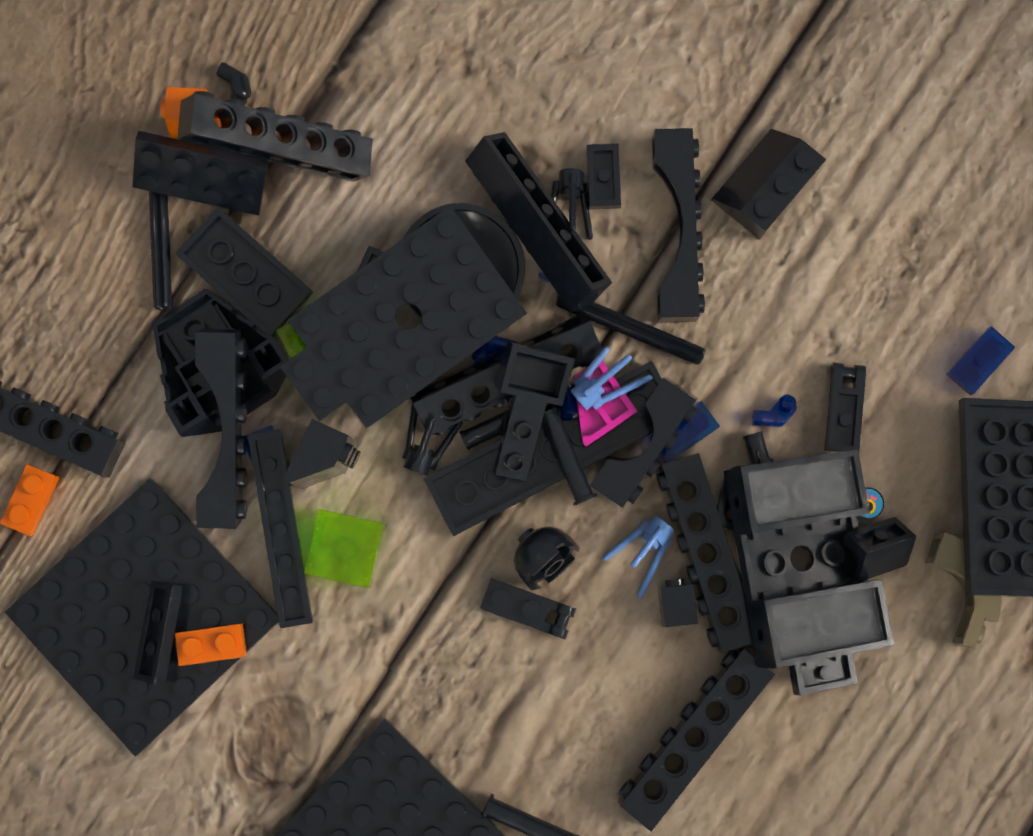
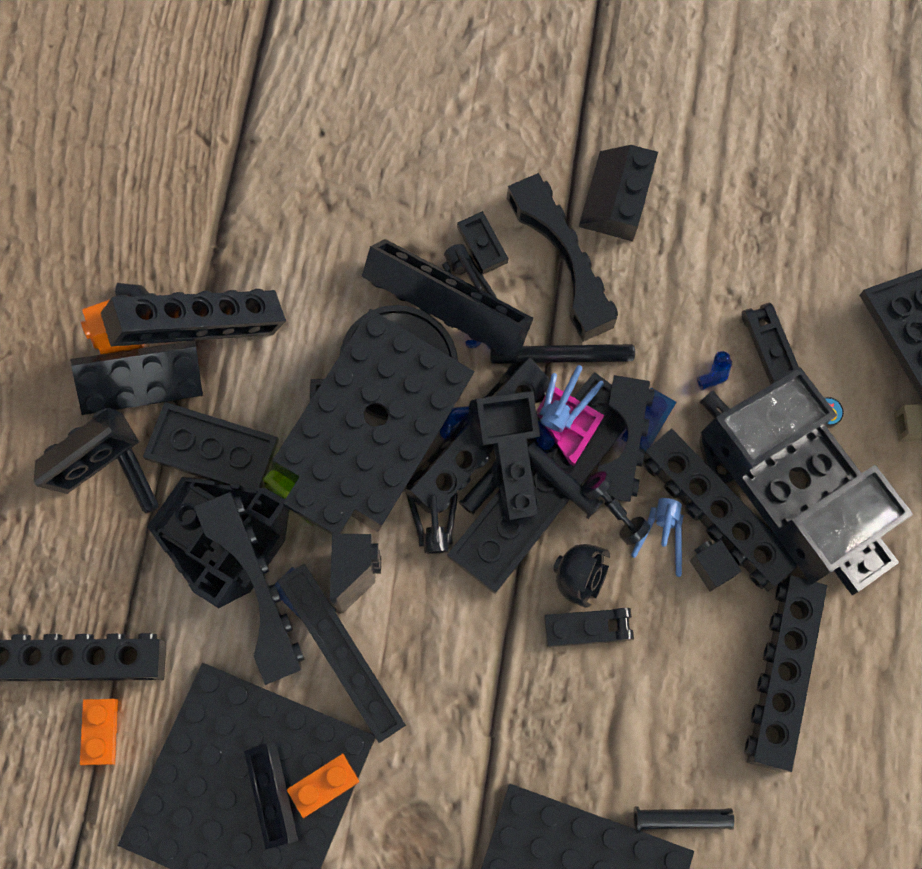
camera: 25 degrees left, 10 degrees down
clear neon green brick [304,509,386,588] -> none
black panel [843,517,917,582] -> none
clear blue plate [946,326,1015,395] -> none
none -> black slope [34,408,139,494]
none -> black wheel [581,471,650,545]

